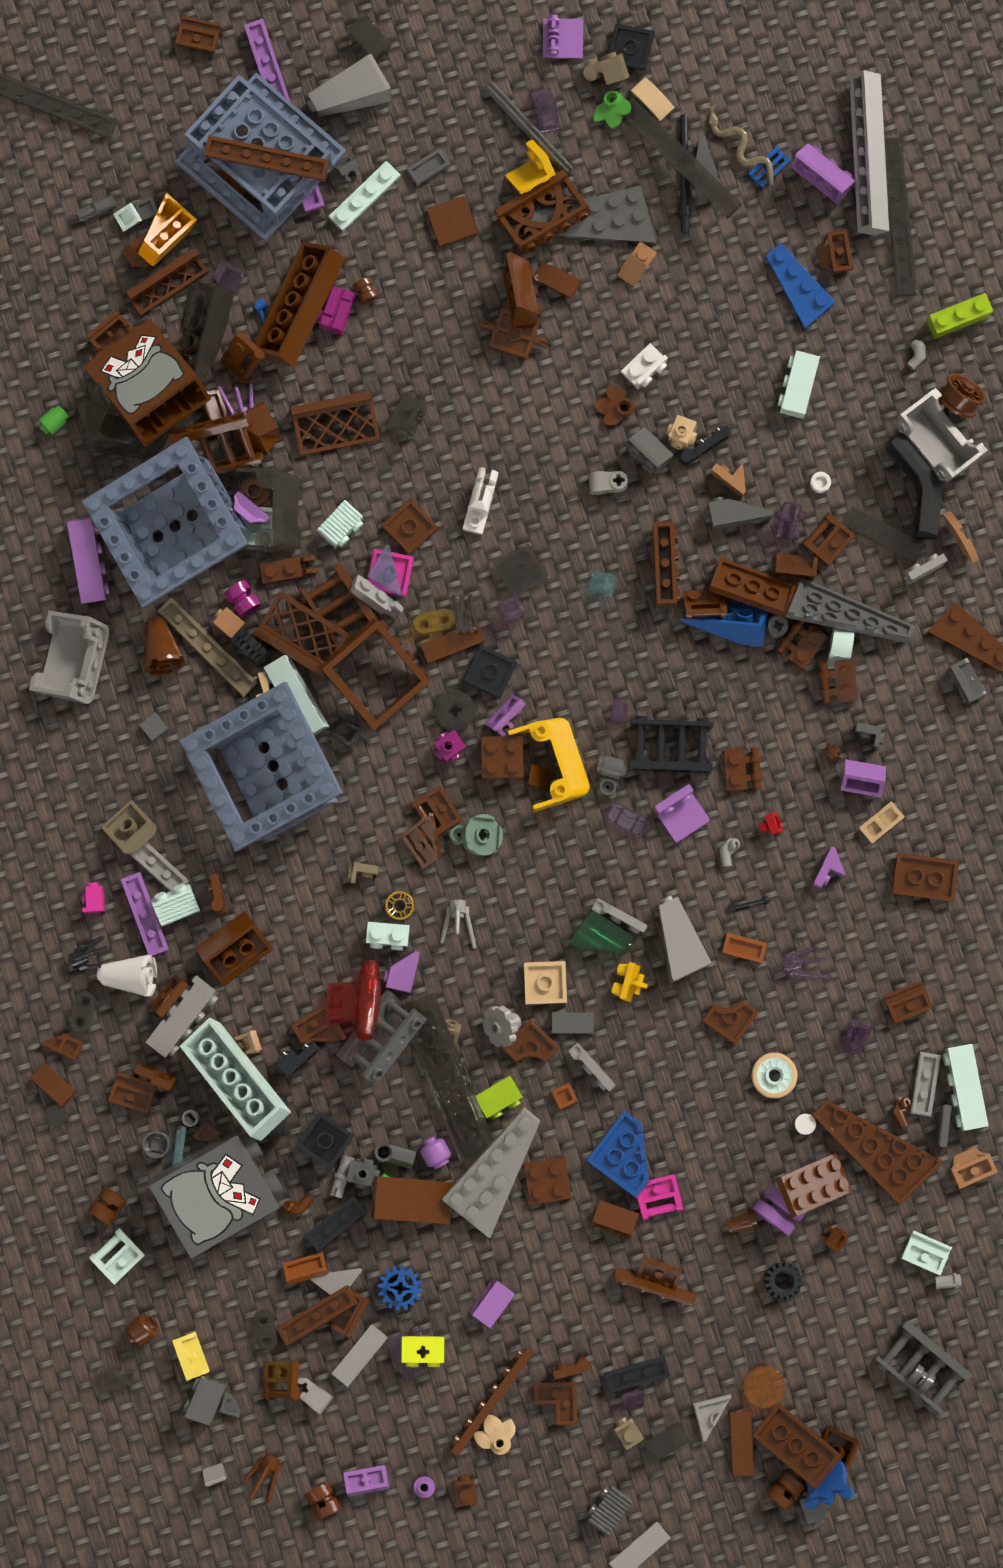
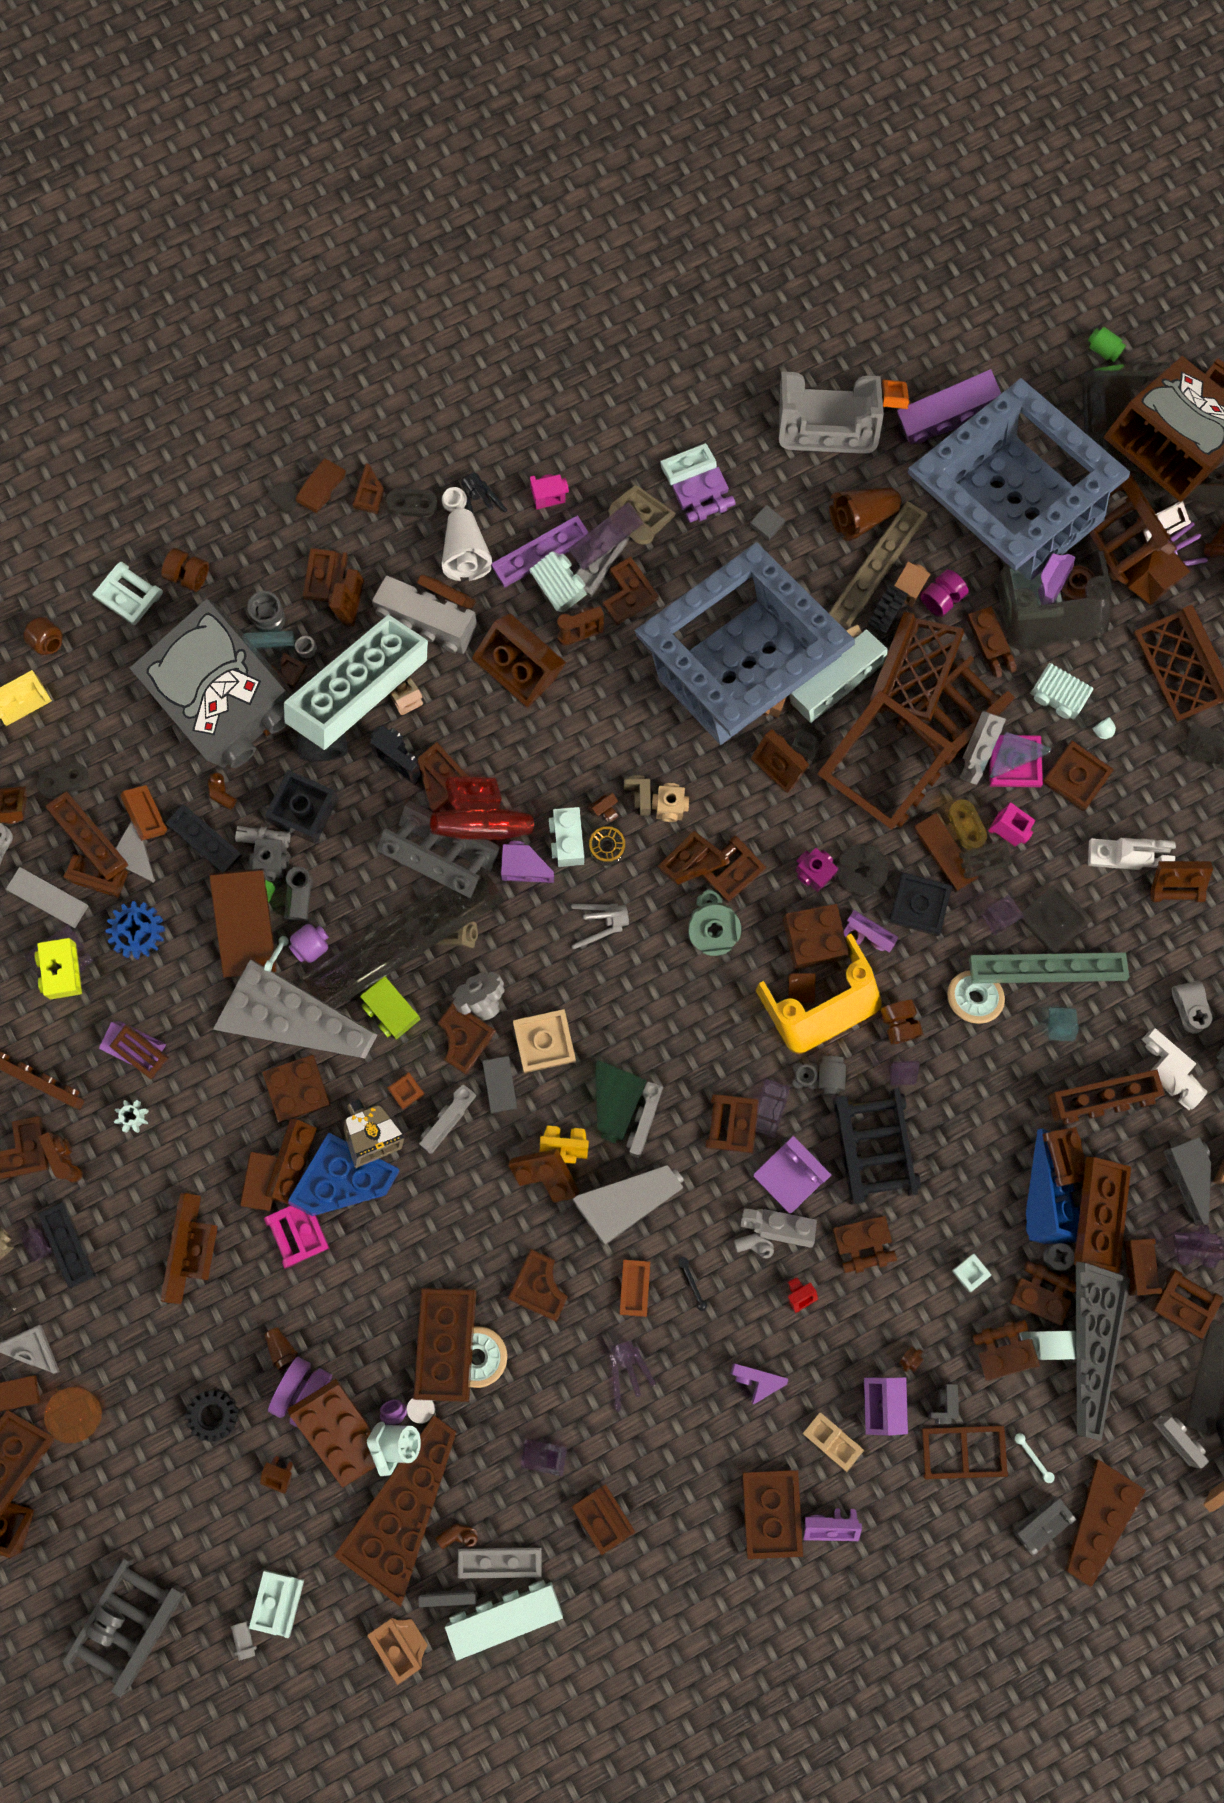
camera: 80 degrees right, 5 degrees down
none -> reddish brown tile [109,1025,169,1079]
none -> light aqua gear [114,1100,149,1133]
none -> light aqua hinge [264,936,289,972]
none -> reddish brown plate [265,1119,317,1205]
none -> torso [343,1099,404,1168]
none -> light aqua piece [367,1422,421,1476]
none -> medium lavender plate [380,1400,407,1425]
none -> reddish brown tile [413,1288,476,1402]
none -> white plate [442,487,467,512]
none -> reddish brown plate [508,1148,580,1203]
none -> clear purple tile [569,502,644,570]
none -> reddish brown tile [587,792,619,822]
none -> reddish brown plate [603,556,659,626]
none -> tan brick [652,783,689,822]
none -> light aqua plate [660,443,716,485]
none -> medium lavender plate [673,467,735,523]
none -> reddish brown plate [705,1095,759,1154]
none -> light grey hinge [741,1209,817,1248]
none -> reddish brown plate [751,729,809,793]
none -> medium lavender plate [803,1509,862,1541]
none -> reddish brown wheel [880,999,924,1045]
none -> orange tile [881,380,909,409]
none -> reddish brown window [922,1426,1008,1479]
none -> wheel [947,970,1005,1024]
none -> light aqua plate [952,1254,991,1292]
none -> sand green plate [969,953,1129,984]
none -> dark pink brick [988,802,1036,847]
none -> light aqua hinge [1015,1433,1054,1483]
none -> light aqua hinge [1092,717,1116,739]
none -> white plate [1142,1028,1207,1110]
none -> reddish brown plate [1150,861,1213,902]

